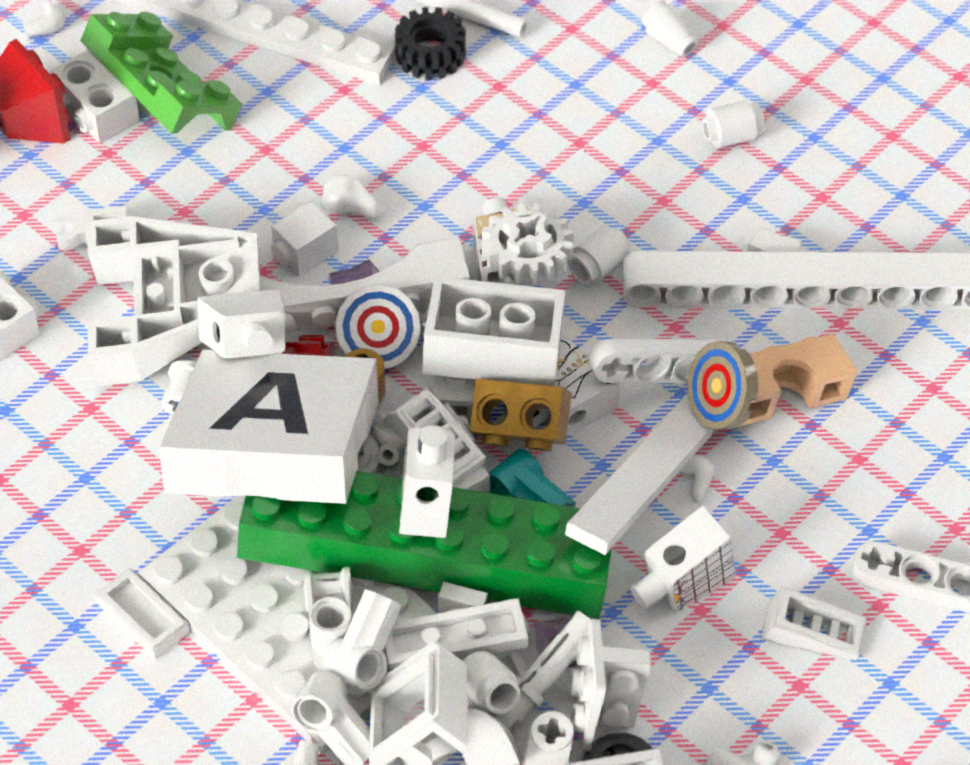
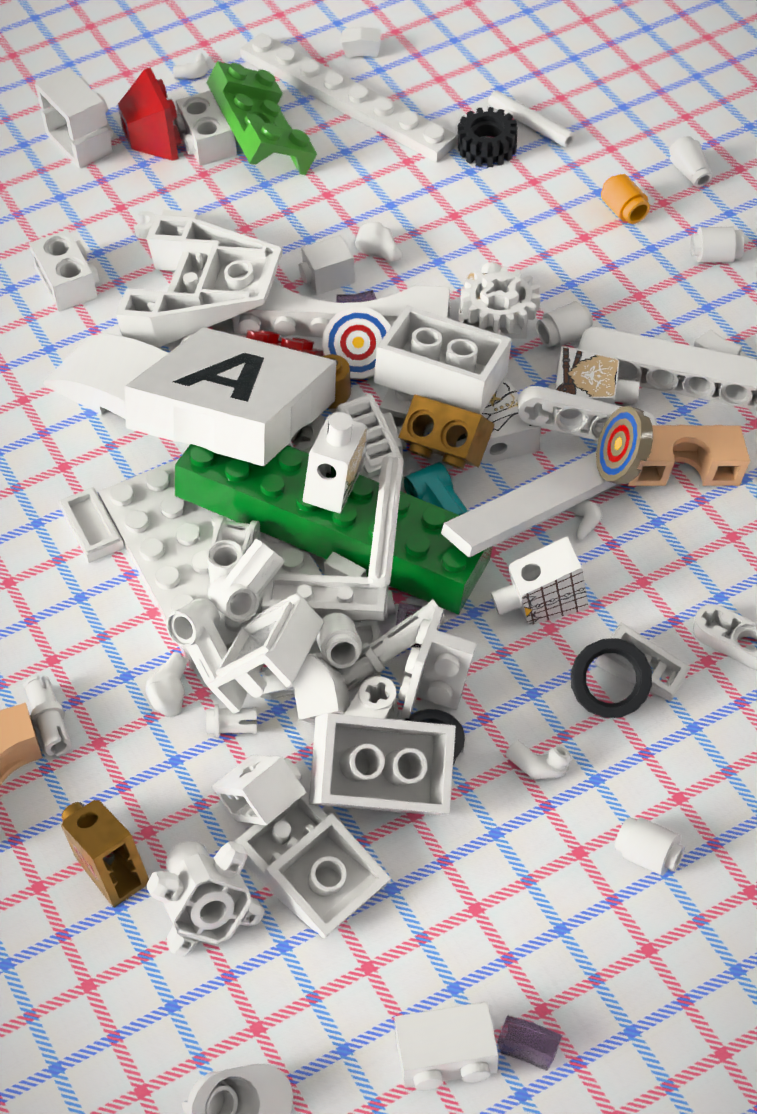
camera: 20 degrees right, 0 degrees up
white torso [198,289,285,358] -> none
none -> white slope [44,334,168,419]
none -> white axle [368,456,403,588]
none -> torso [555,346,640,423]
none -> black tyre [571,638,652,718]
none -> light orange brick [601,174,650,224]

